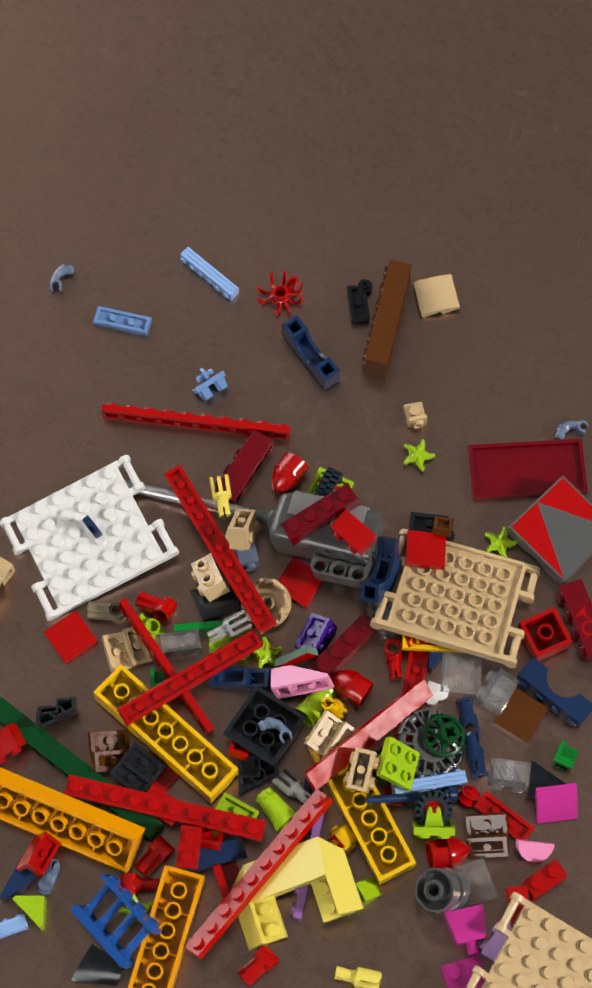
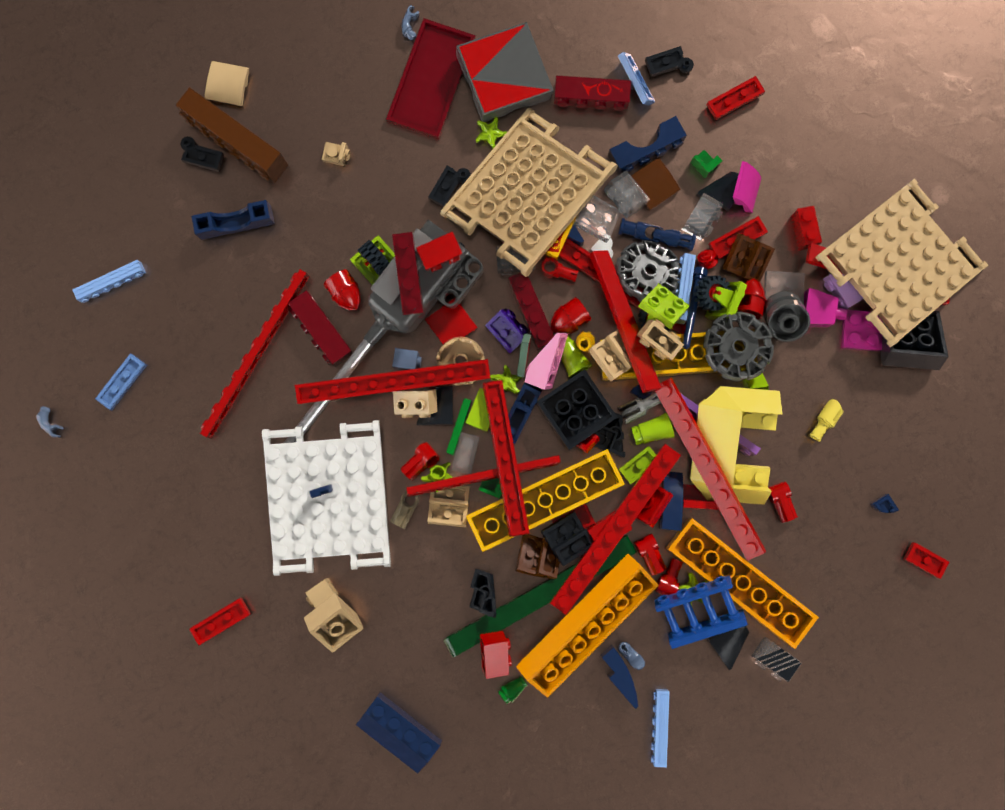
camera: 65 degrees left, 15 degrees up
lime slope [12,896,47,931] -> none
red panel [16,831,61,878] -> none
red tile [44,610,98,664] -> none
red brick [176,825,204,869] -> none
medium blue hips [192,368,228,401] -> none
light grey arm [207,609,253,643] -> none
light yellow arm [209,474,232,518] -> none
tan brick [226,509,260,551] -> none
red animal [257,270,304,317] -> none
sand blue piece [258,717,293,743] -> none
yellow head [327,824,357,854] -> none
dark blue arch [360,535,401,604] -> none
lime animal [403,439,435,471] -> none
red tile [405,530,446,570] -> none
dark green wheel [423,714,465,758] -> none
reddish brown tile [432,516,454,537] -> none
bright pink tile [516,839,555,863] -> none
red brick [518,607,572,661] -> none
none -> dark grey plate [703,312,774,381]

